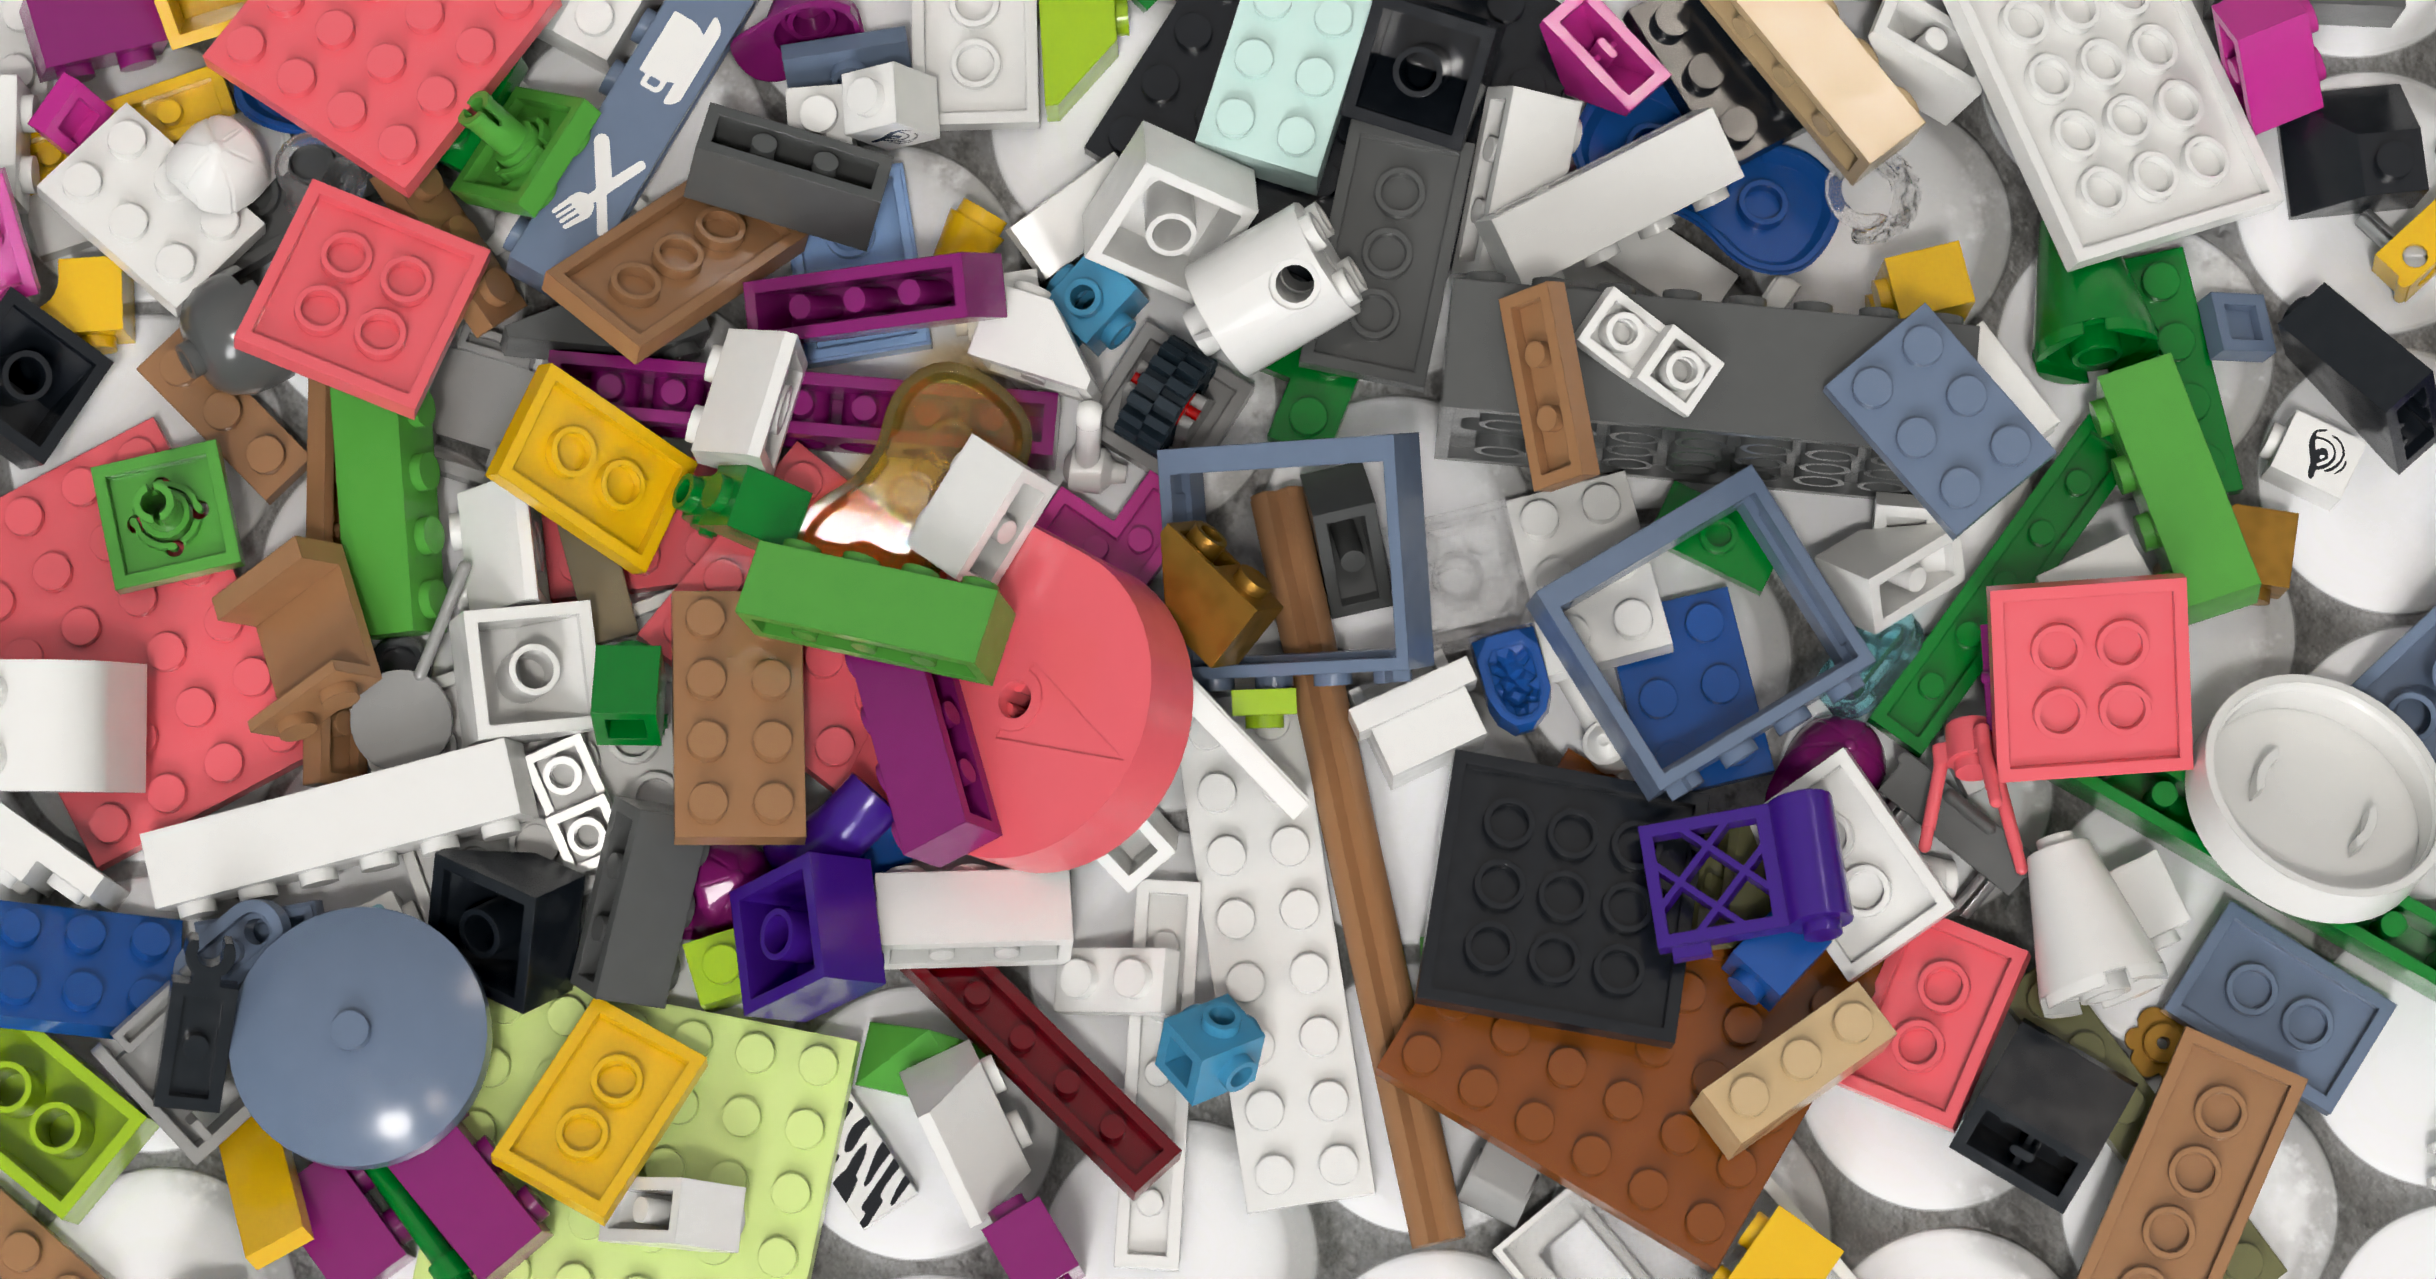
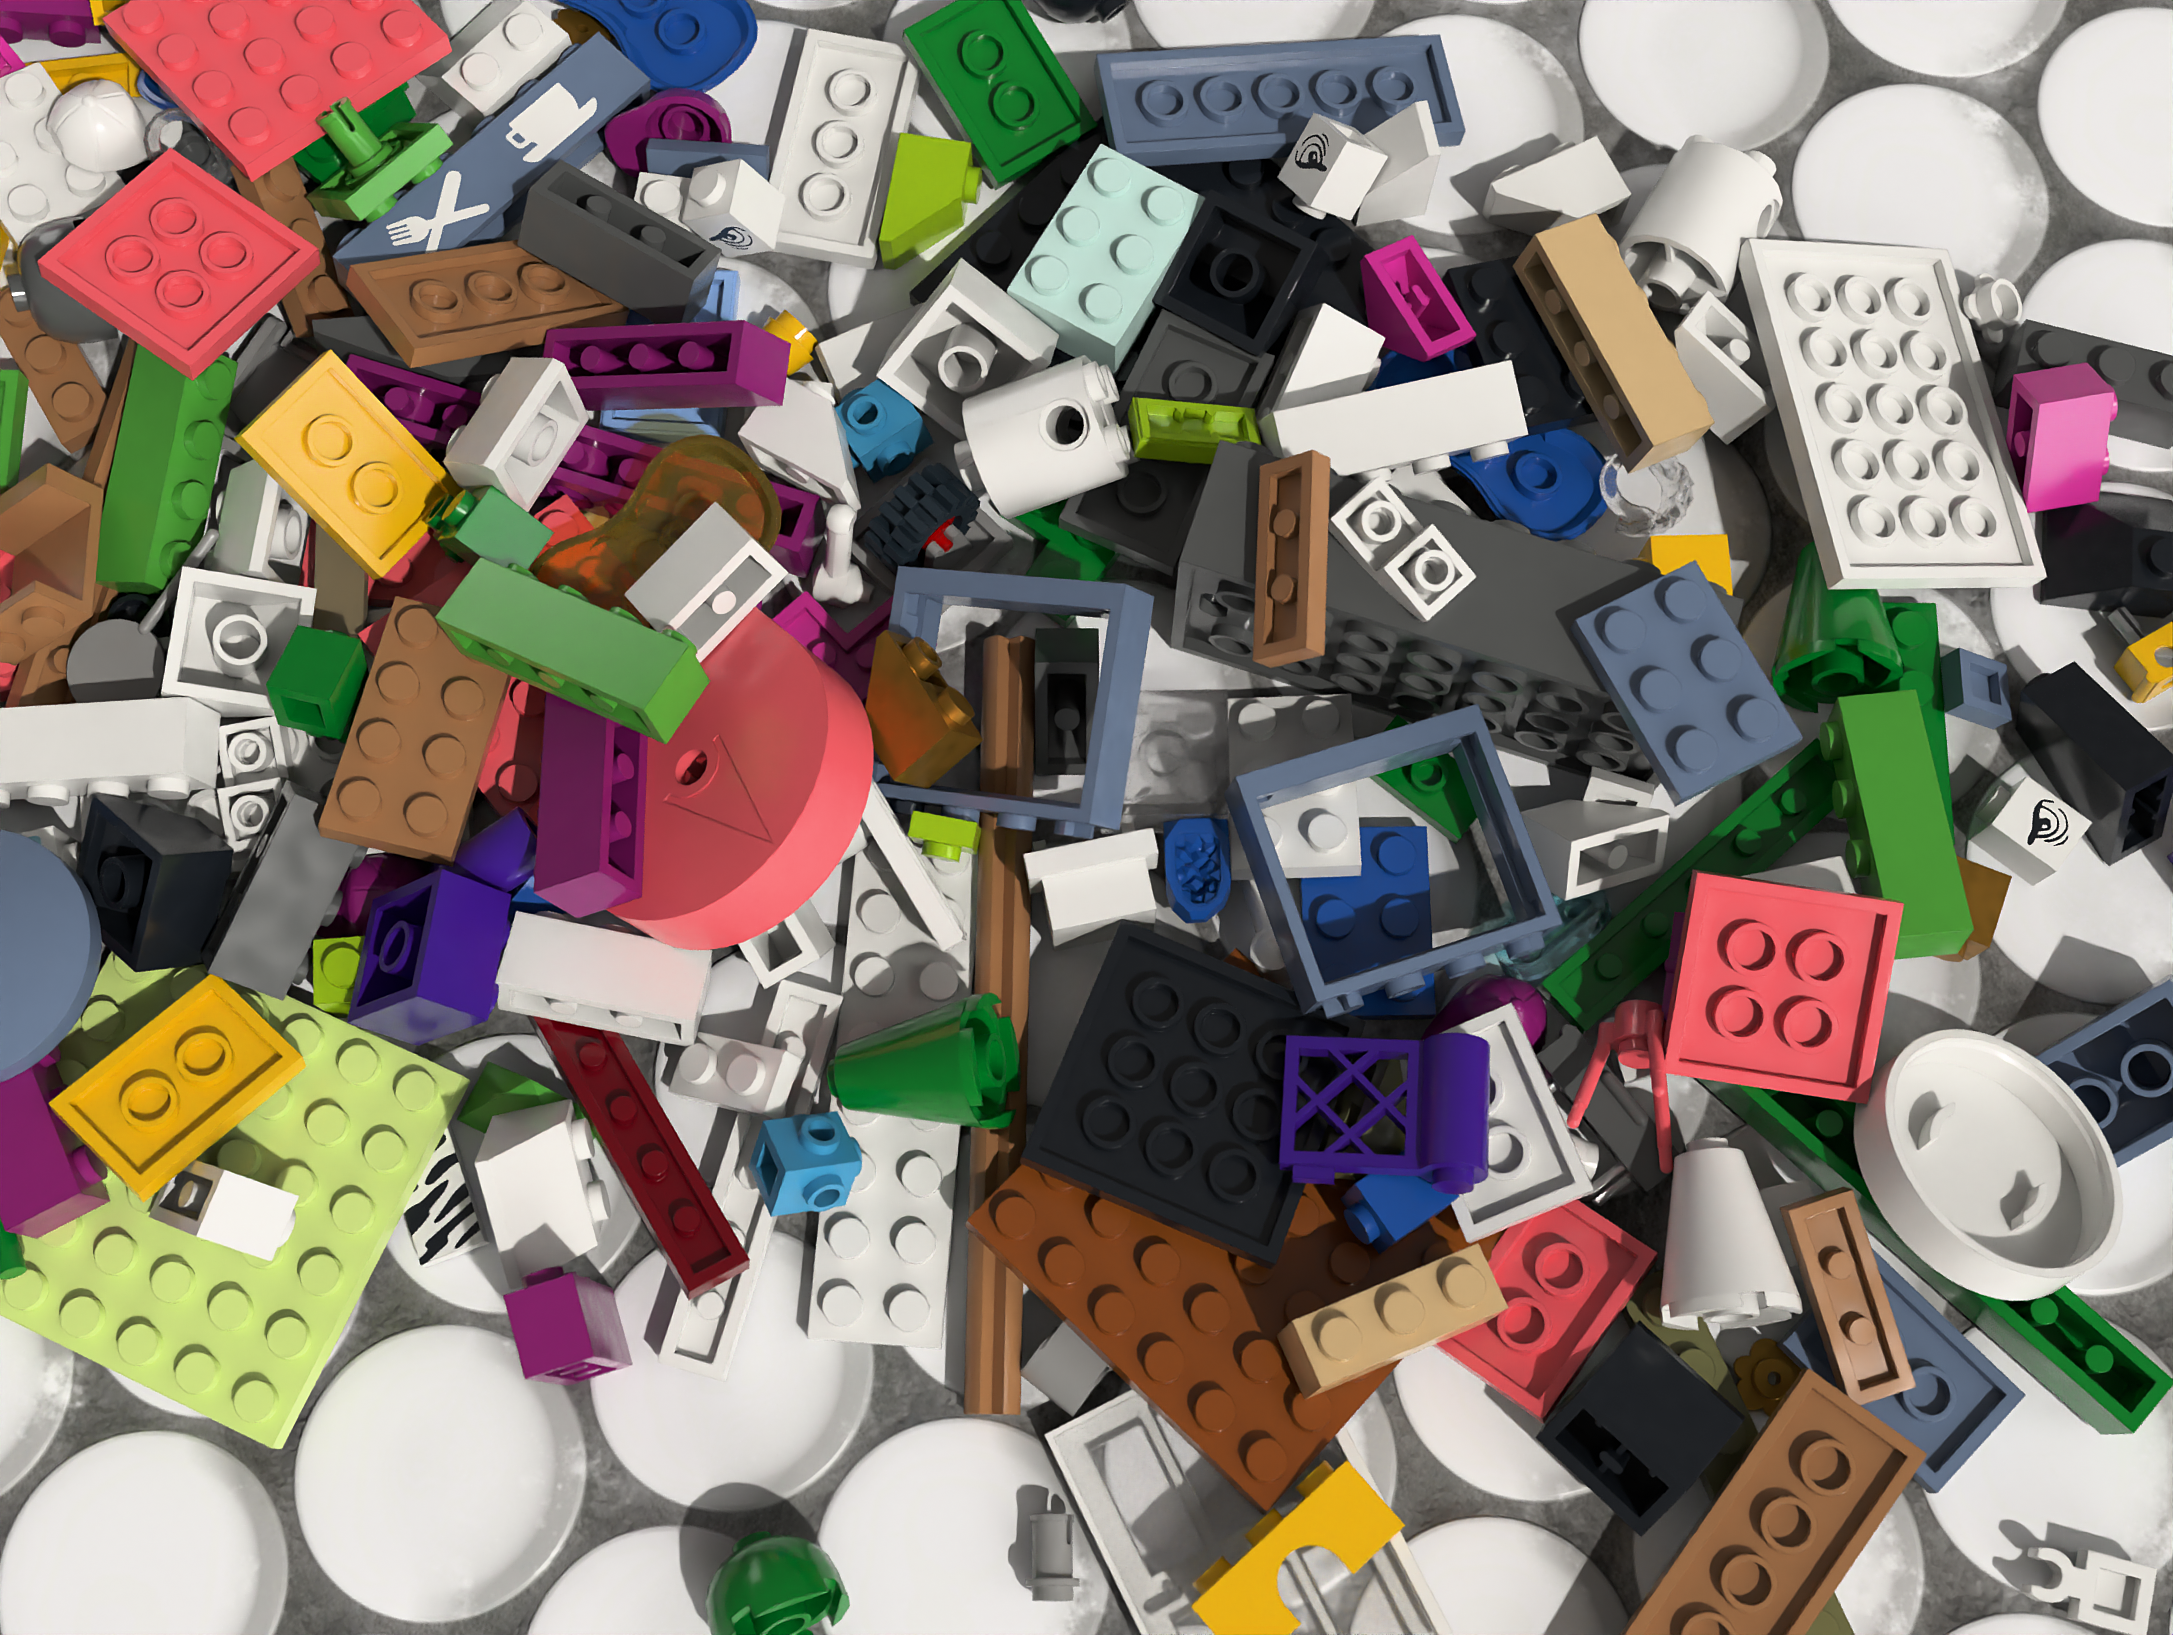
camera: 10 degrees right, 5 degrees down
none -> green cone [827,993,1021,1129]
none -> lime plate [1128,397,1261,464]
none -> medium nougat plate [1779,1187,1916,1405]

